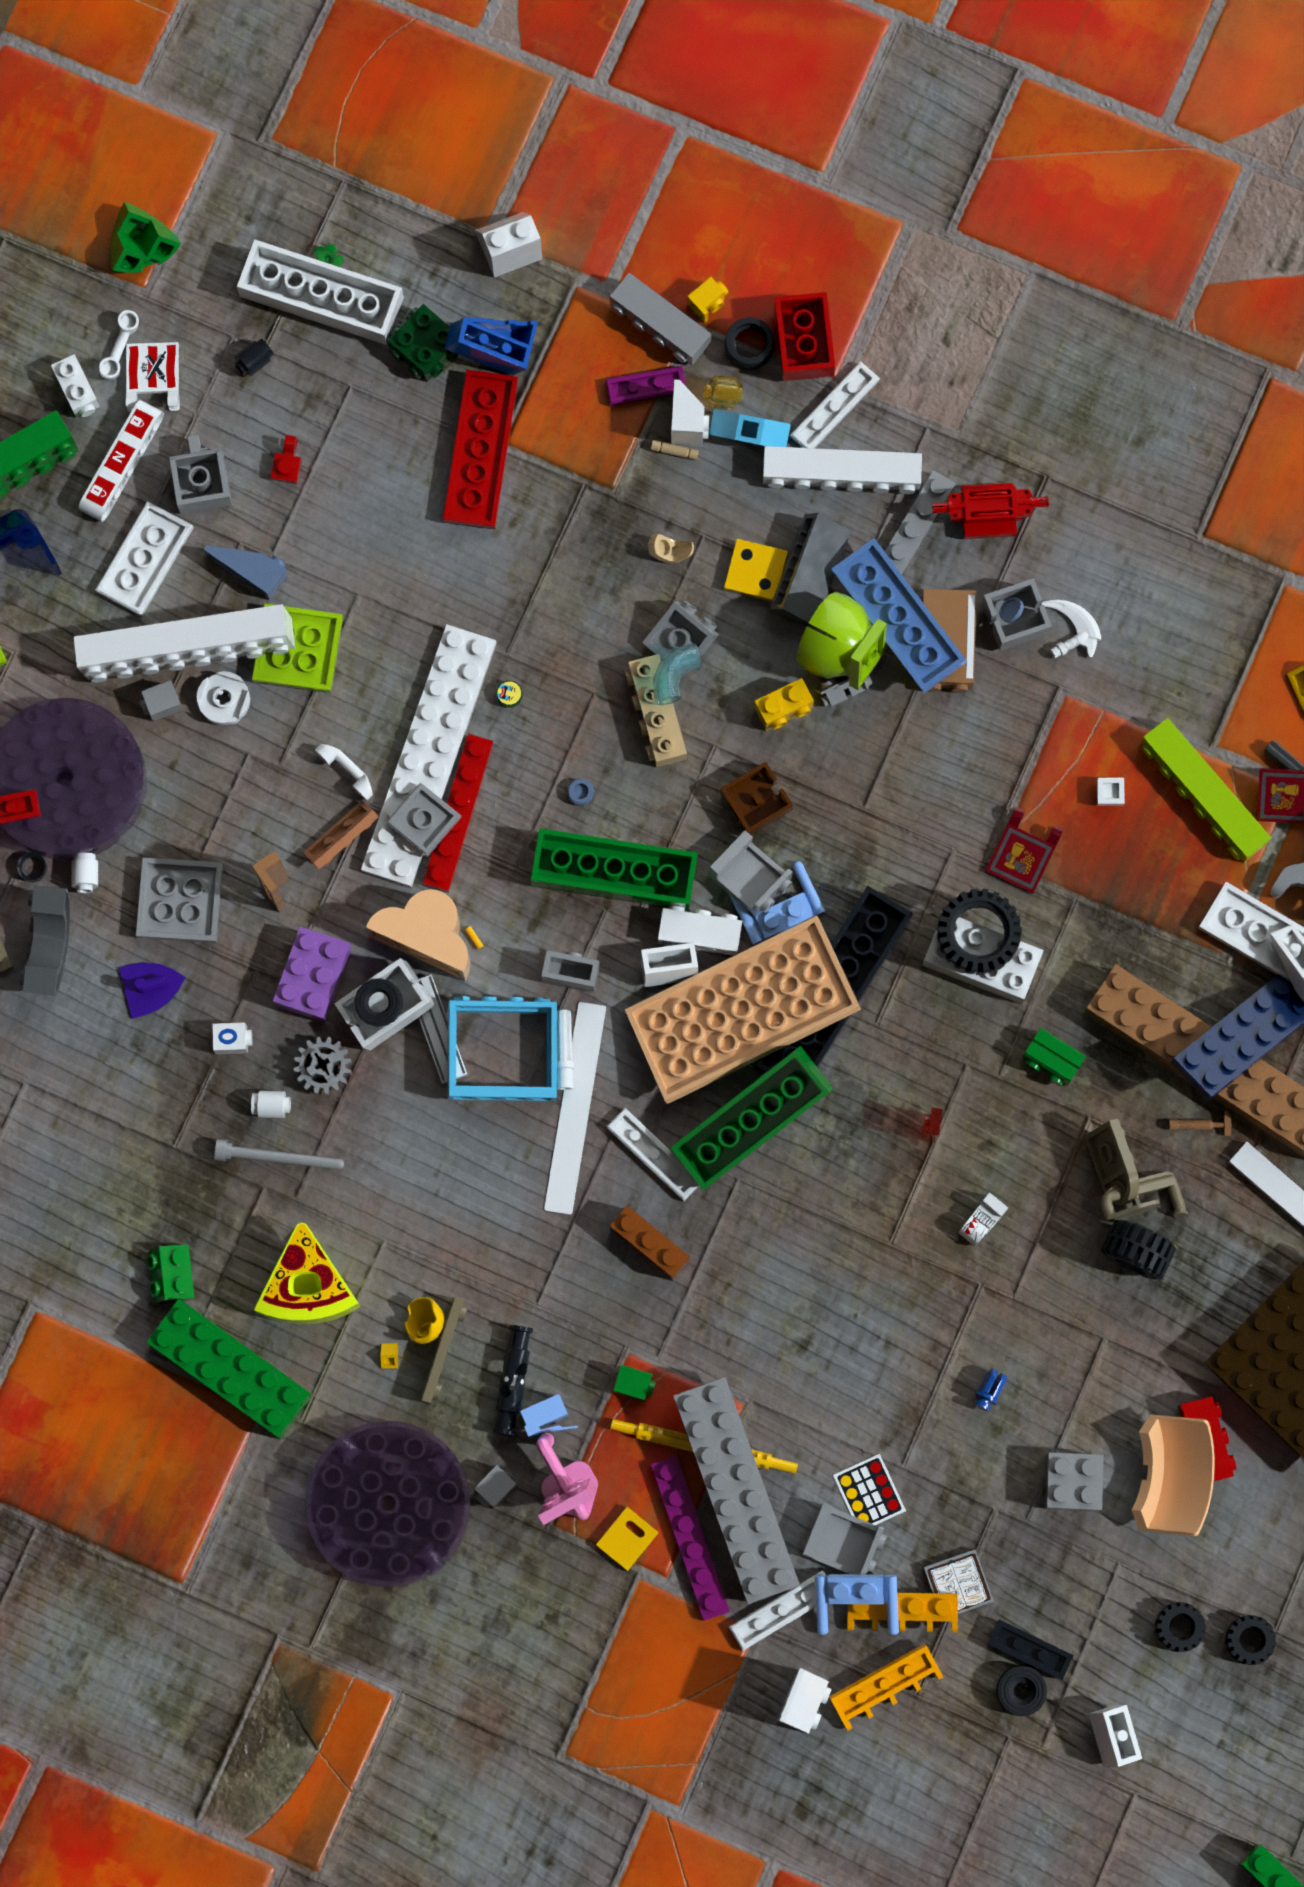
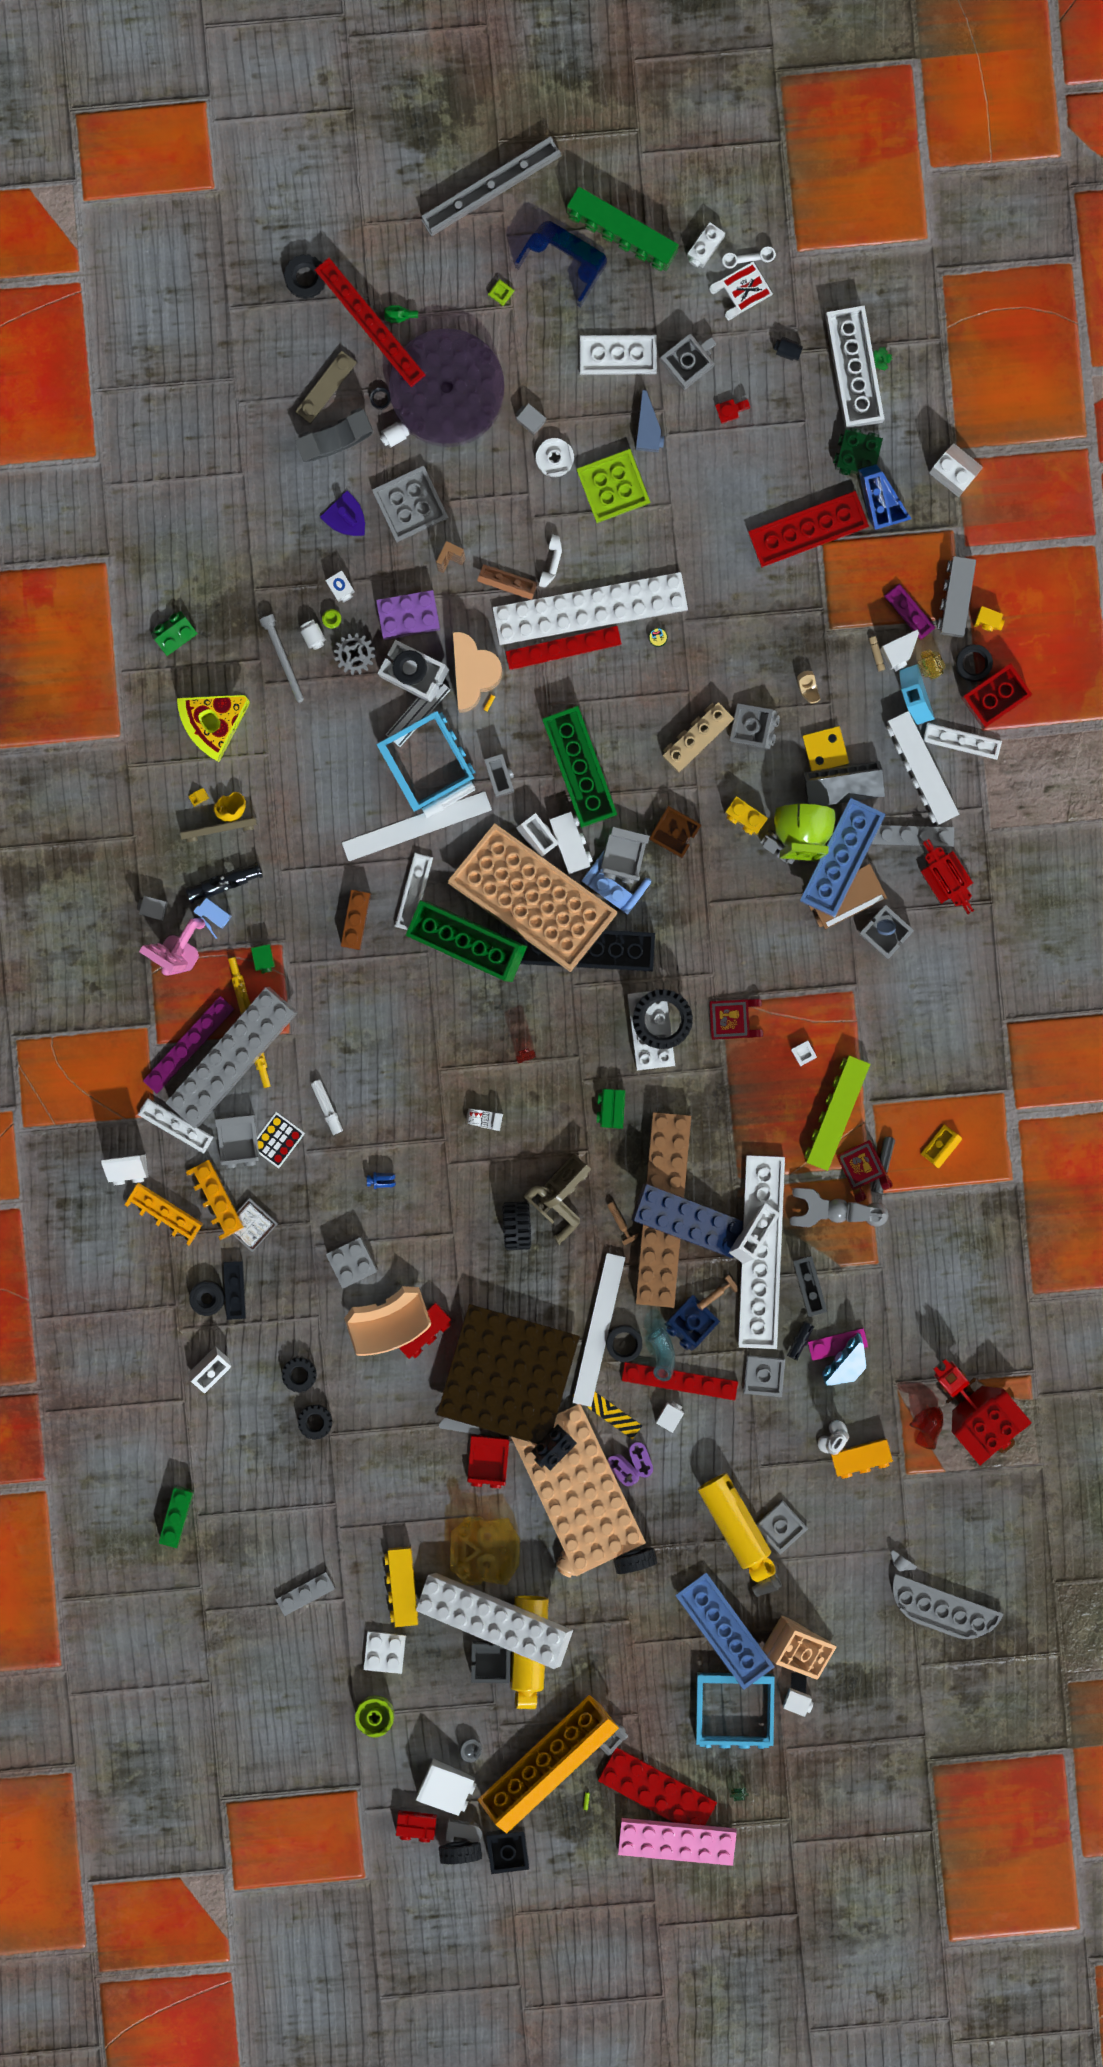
camera: 65 degrees right, 10 degrees up
white brick [74,604,295,683] -> none
beam [78,400,164,522] -> none
green brick [110,202,181,273] -> none
green brick [146,1299,313,1439] -> none
clear purple brick [305,1421,471,1588] -> none
light grey tile [386,782,461,857] -> none
sand blue tile [567,778,594,806] -> none
yellow piece [596,1507,659,1571] -> none
clear light blue cylinder [653,643,701,705] -> none
light blue plate [815,1574,899,1635] -> none
white piece [1041,600,1101,659] -> none
none -> white axle [311,1080,343,1135]
none -> lime plate [322,609,341,629]

